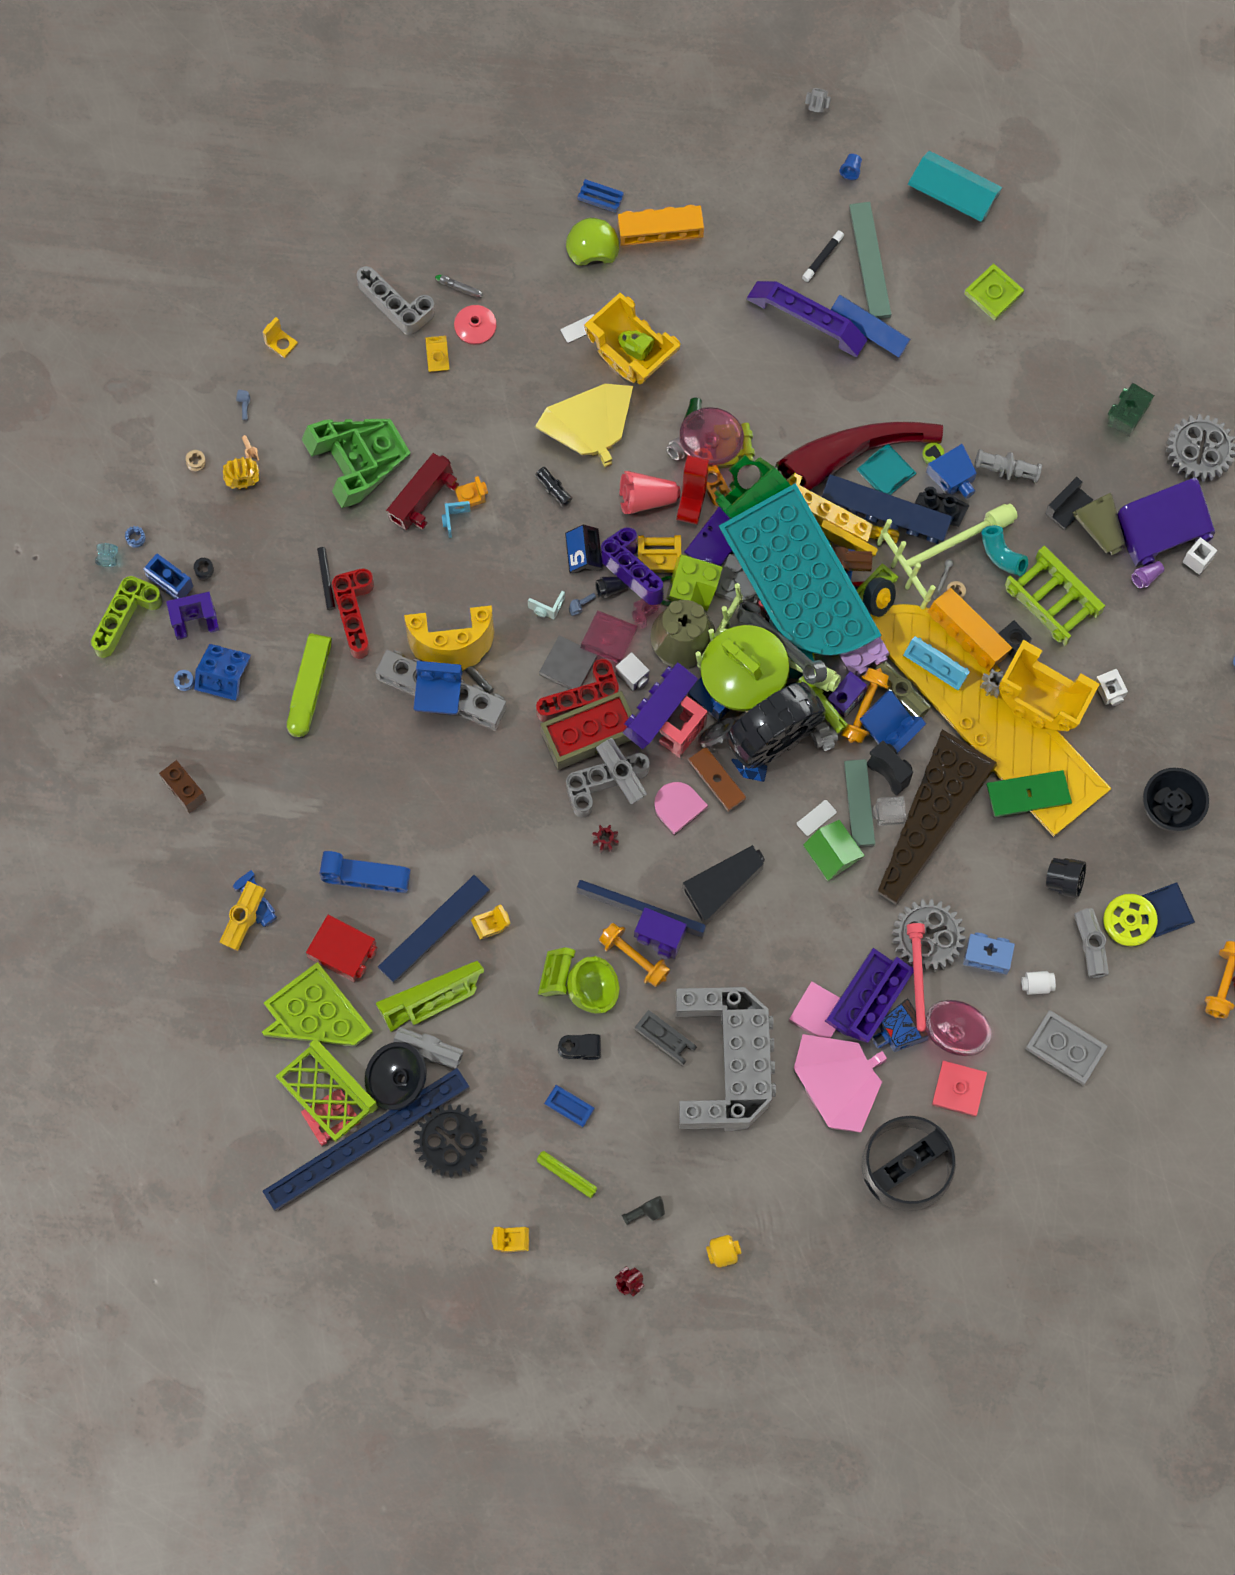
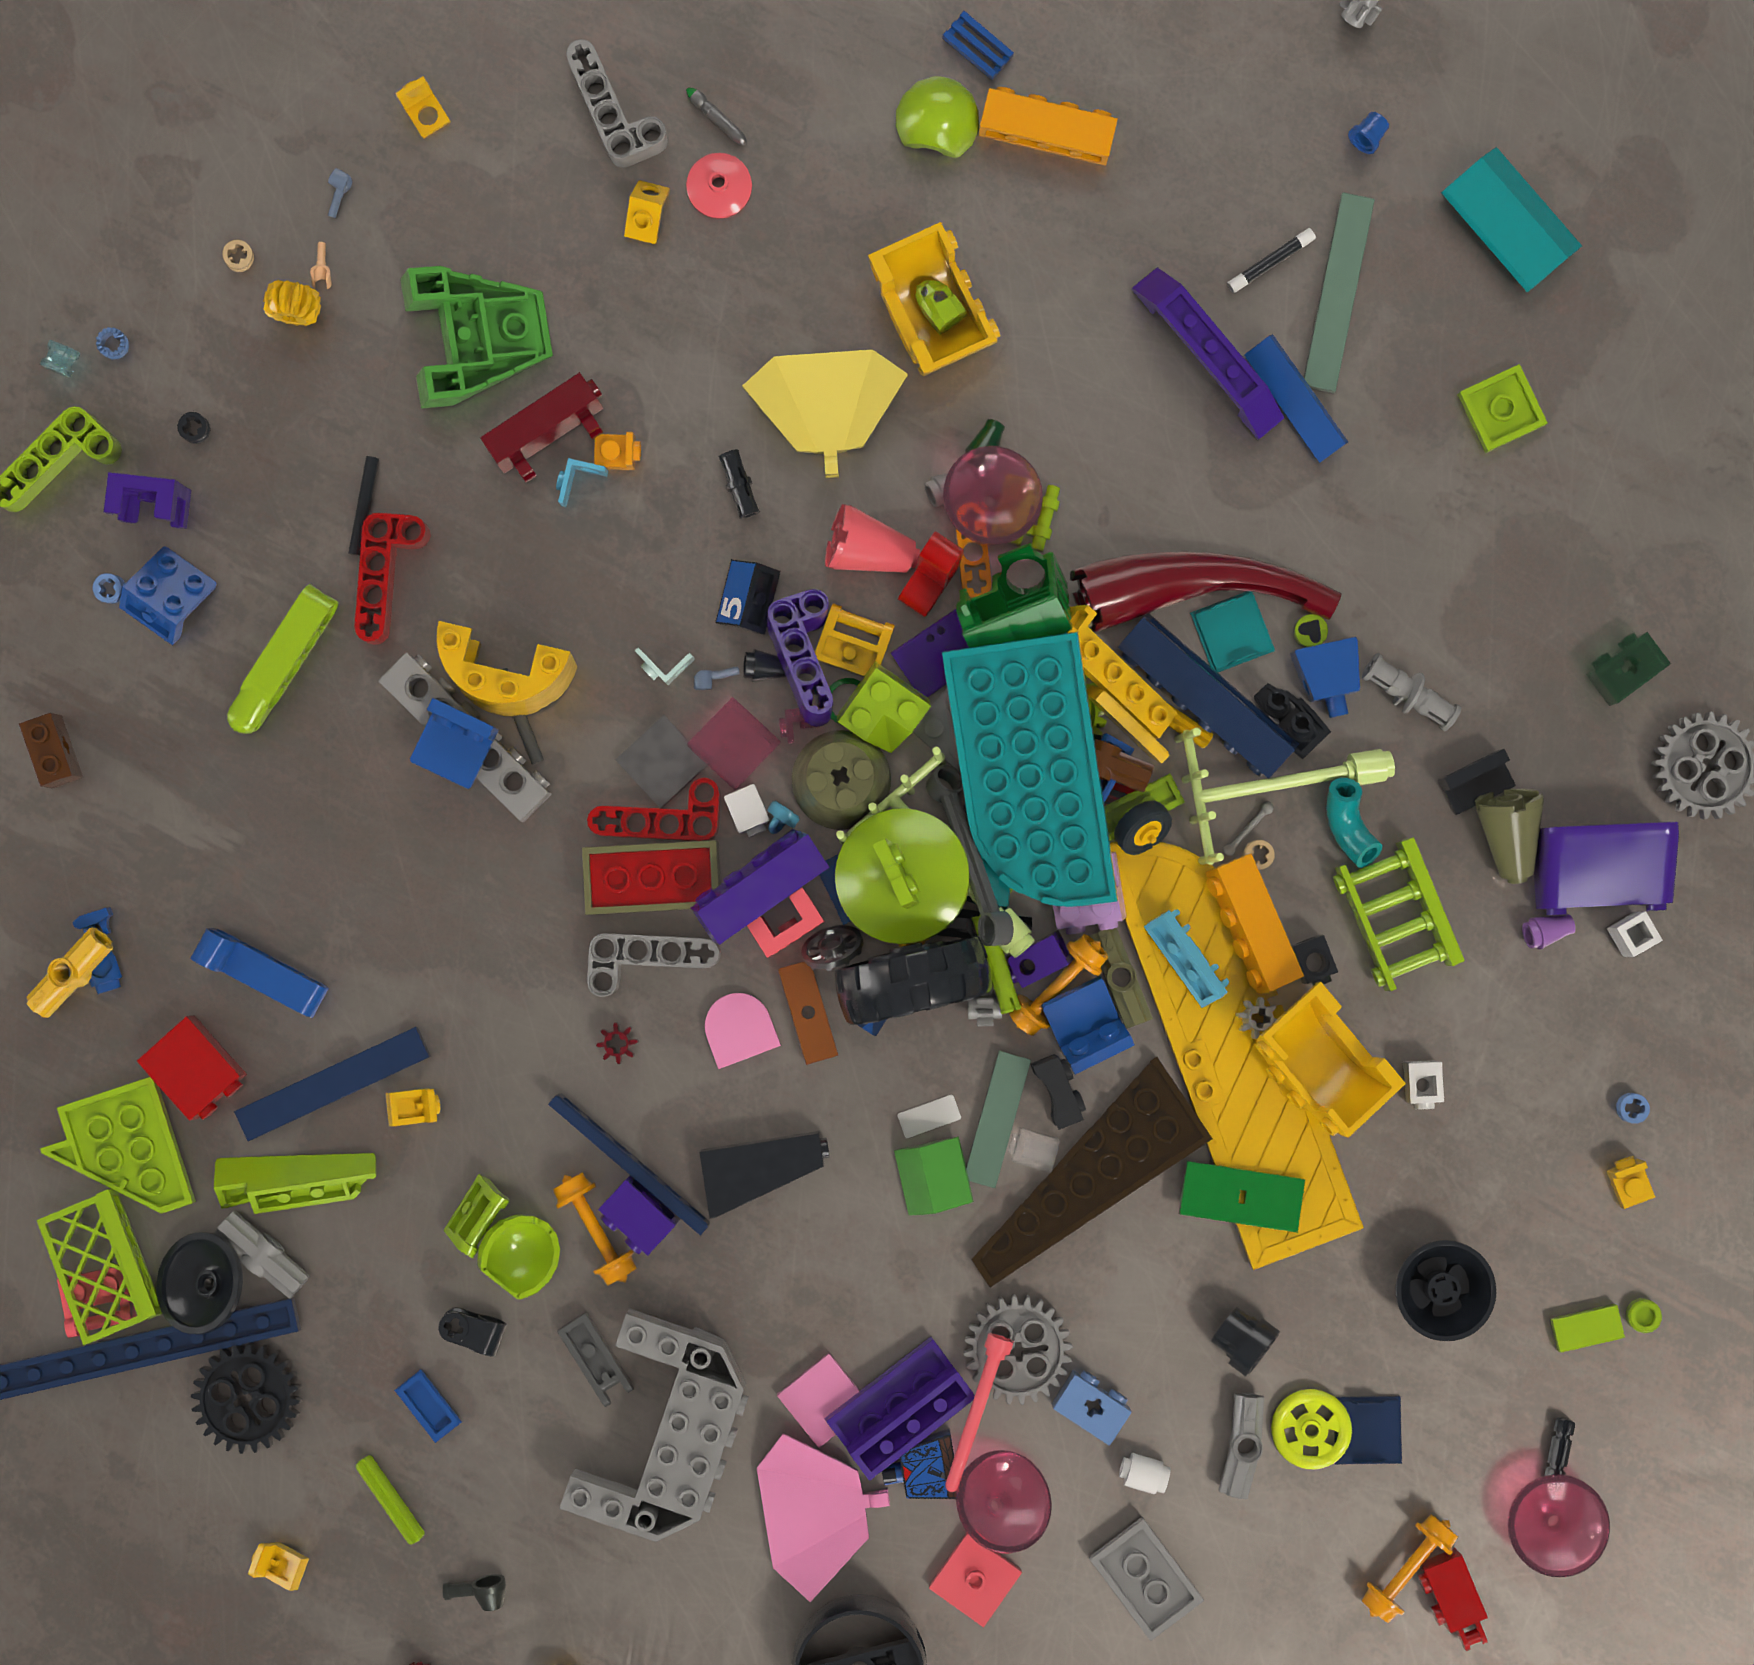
camera: 25 degrees right, 15 degrees up
blue brick [143,553,194,599] -> none
white sticker [560,314,594,343] -> none
light grey piece [596,738,647,804] -> none
none -> medium azure tile [767,800,800,834]

